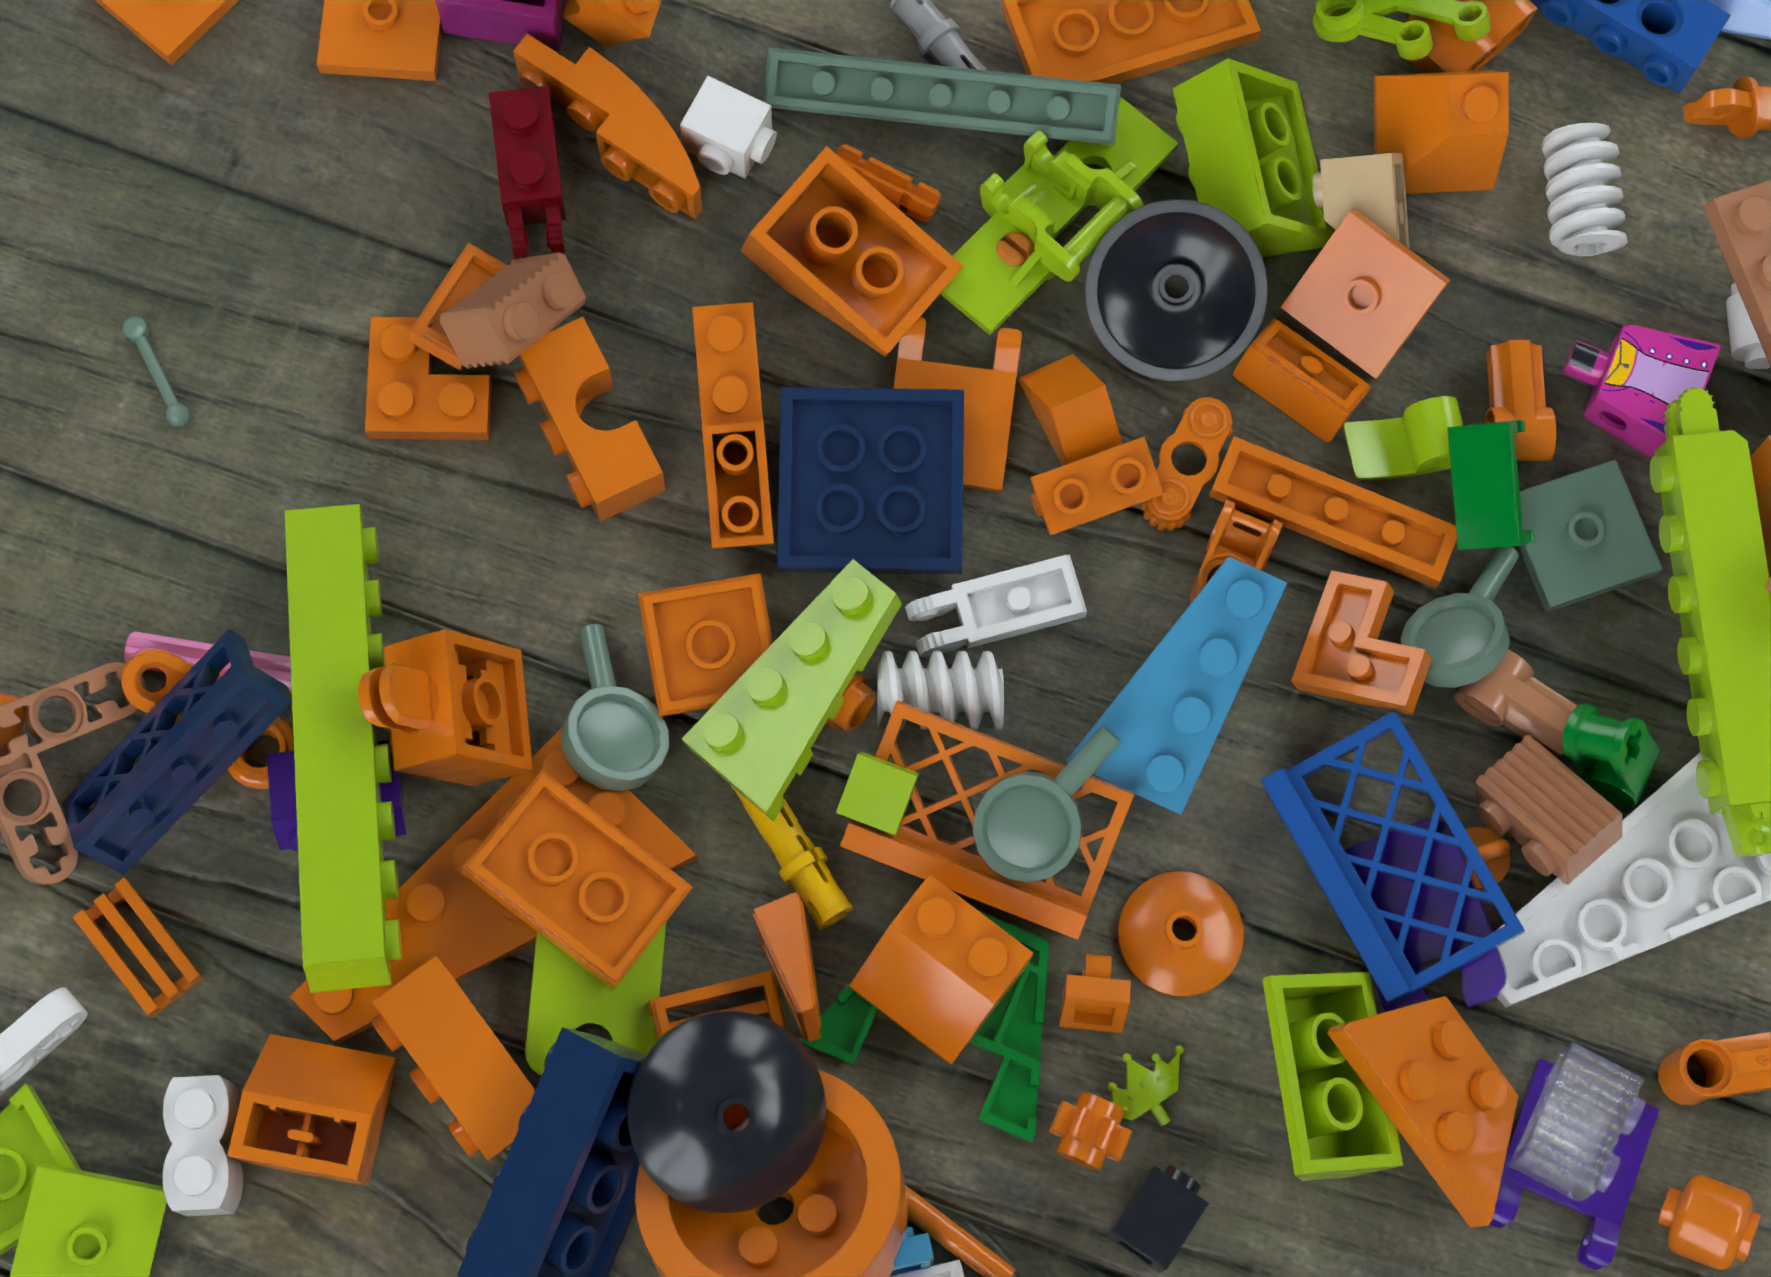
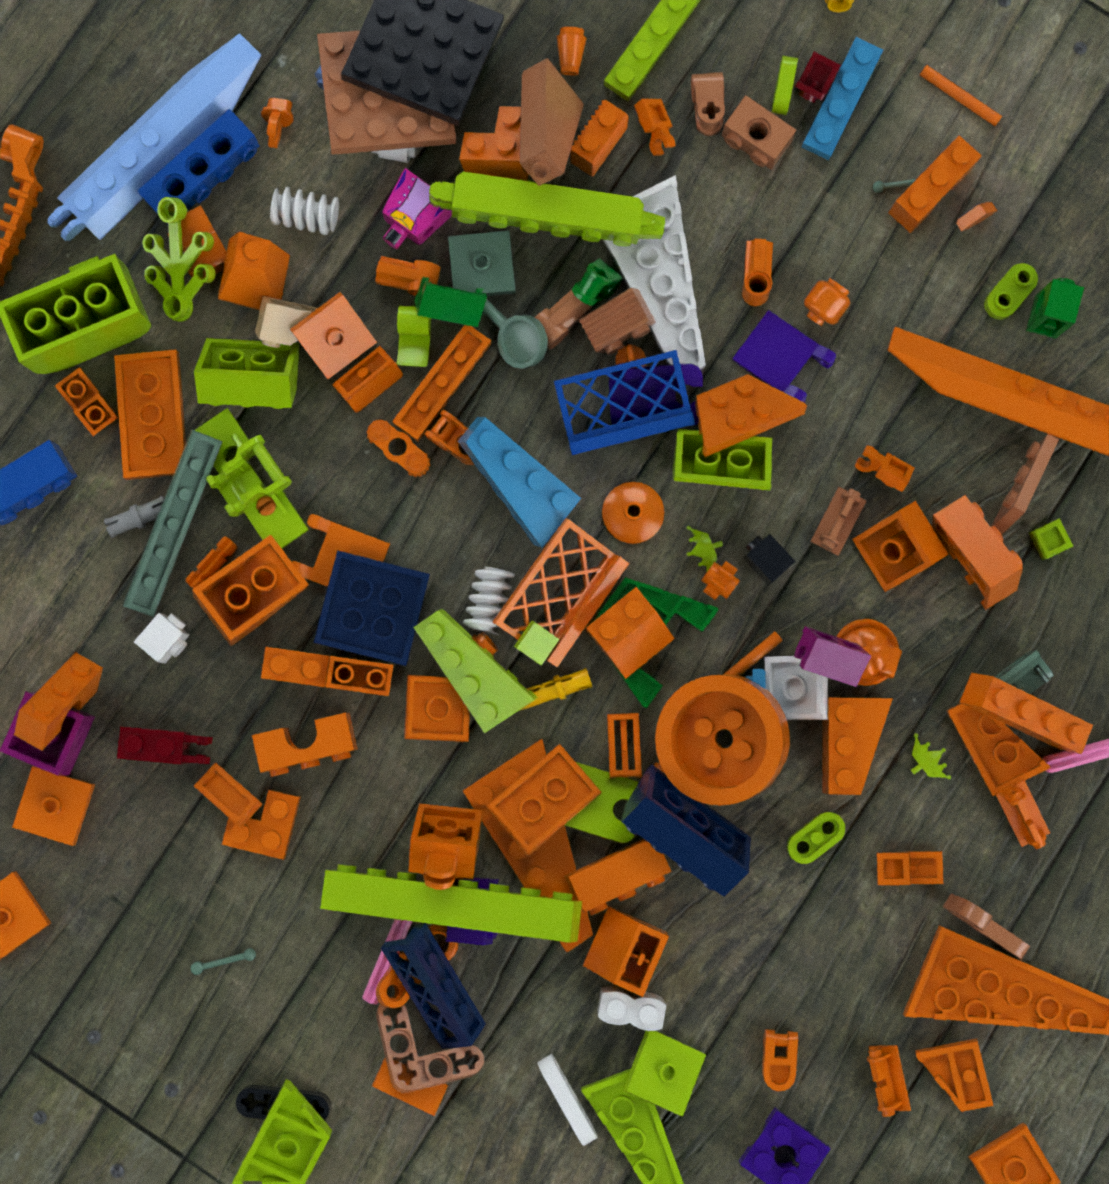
camera: 70 degrees left, 10 degrees up
orange tile [73,877,204,1019] -> none
nougat brick [440,253,586,369] -> none
orange slope [513,33,702,220] -> none
sand green piece [561,624,669,792] -> none
black dish [627,1010,826,1213] -> none
orange slope [752,893,821,1042] -> none
white hinge [905,554,1087,657] -> none
sand green piece [973,725,1122,883] -> none
orange slope [1018,354,1123,466] -> none
orange hinge [1030,437,1164,535] -> none
orange tile [1059,954,1131,1033] -> none
black dish [1085,199,1268,381] -> none
orange plate [1291,570,1432,716] -> none
clear brick [1509,1042,1645,1202] -> none

